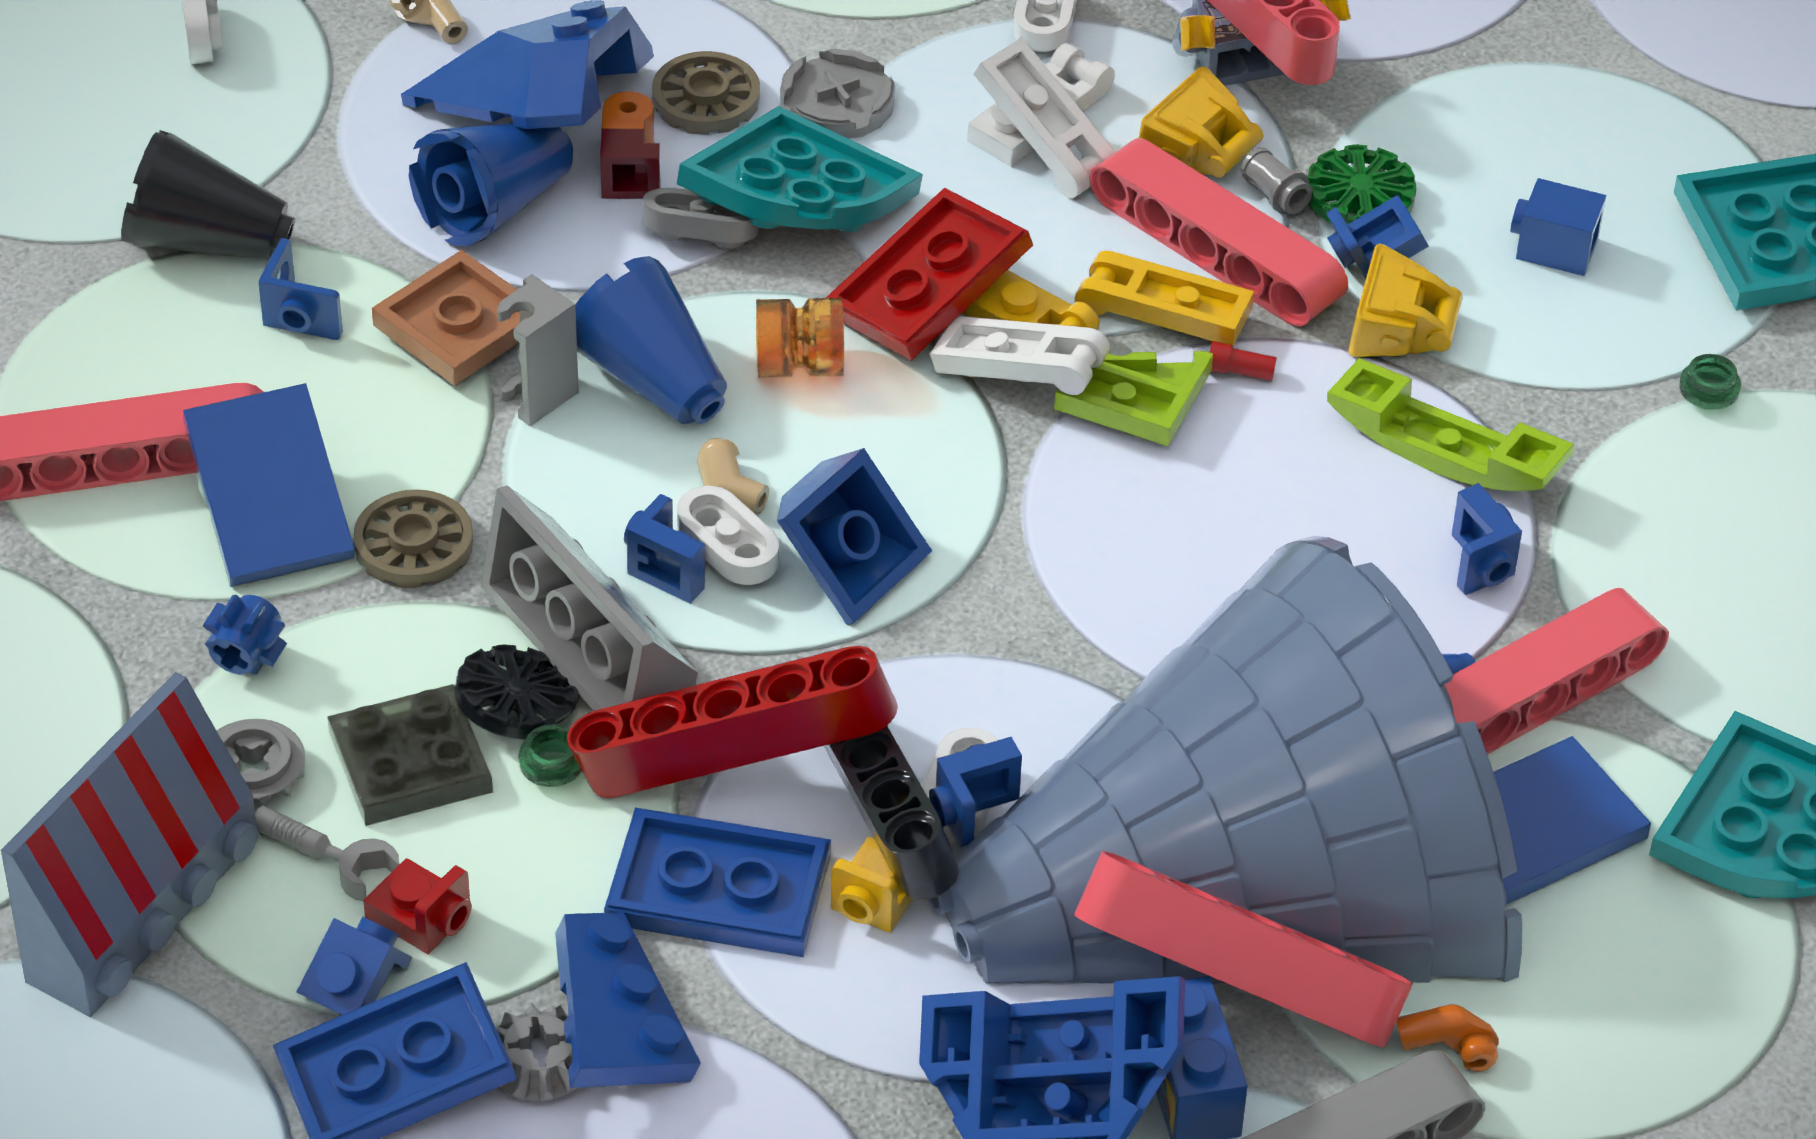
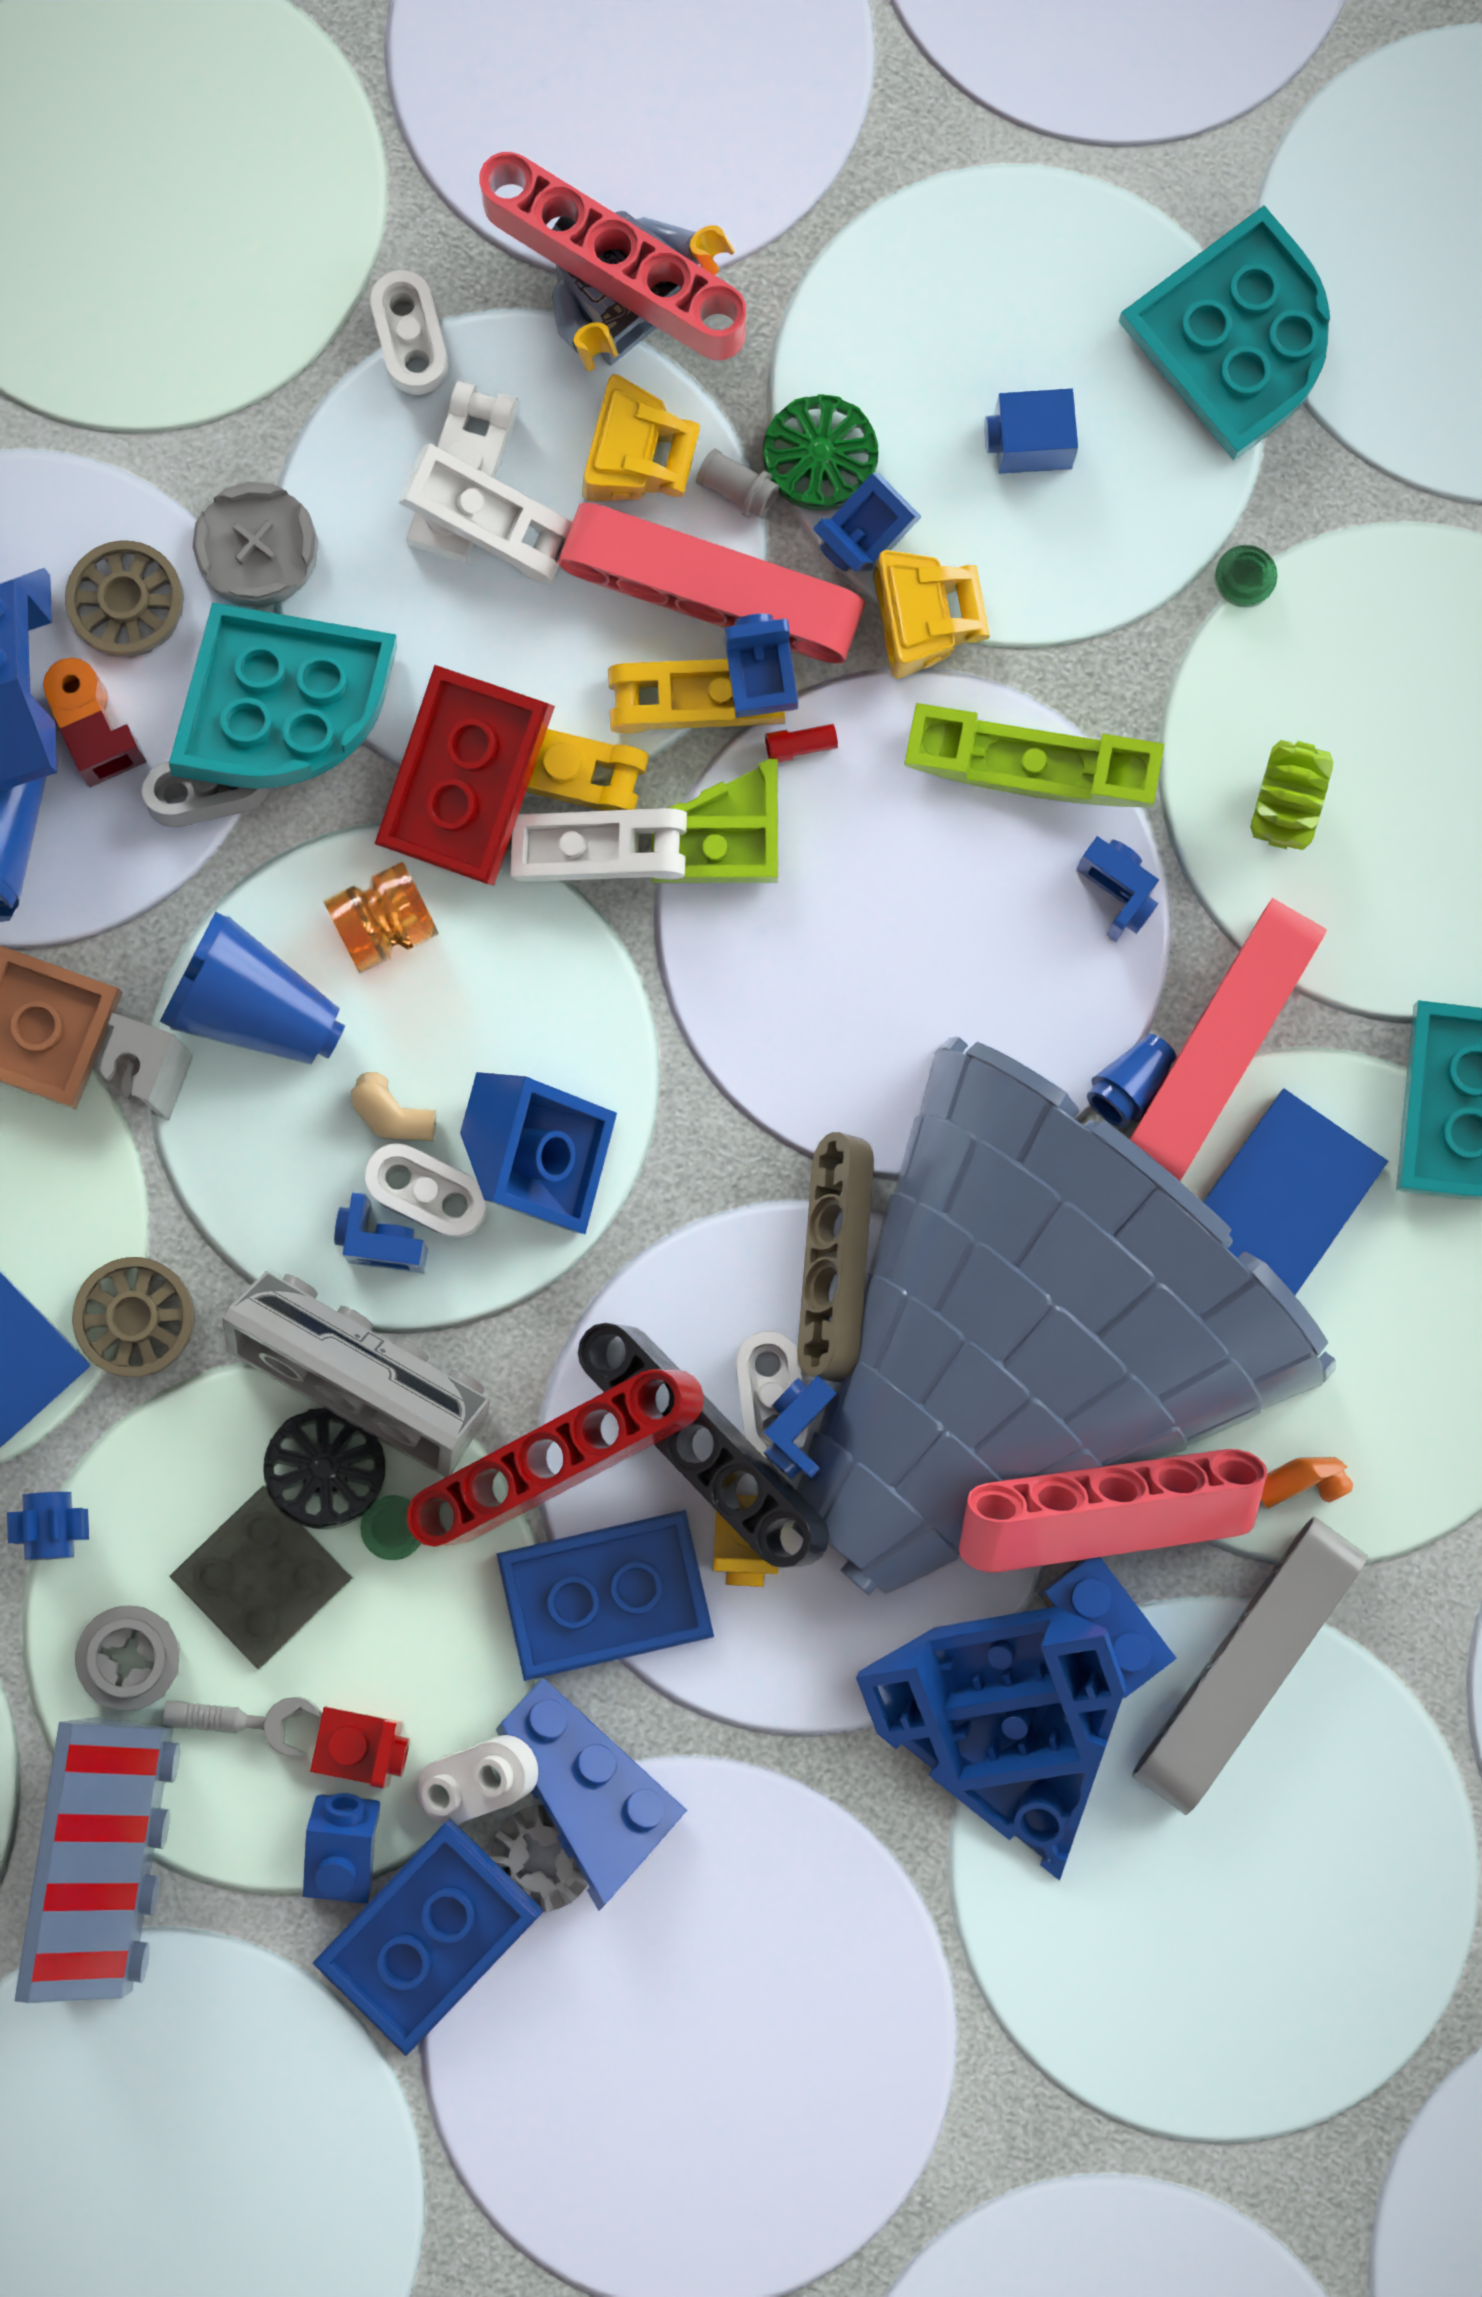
camera: 25 degrees left, 35 degrees up
none -> white plate [417,1735,538,1824]
none -> blue bracket [725,613,799,718]
none -> dark tan beam [797,1132,874,1382]
none -> lime gear [1250,740,1334,850]

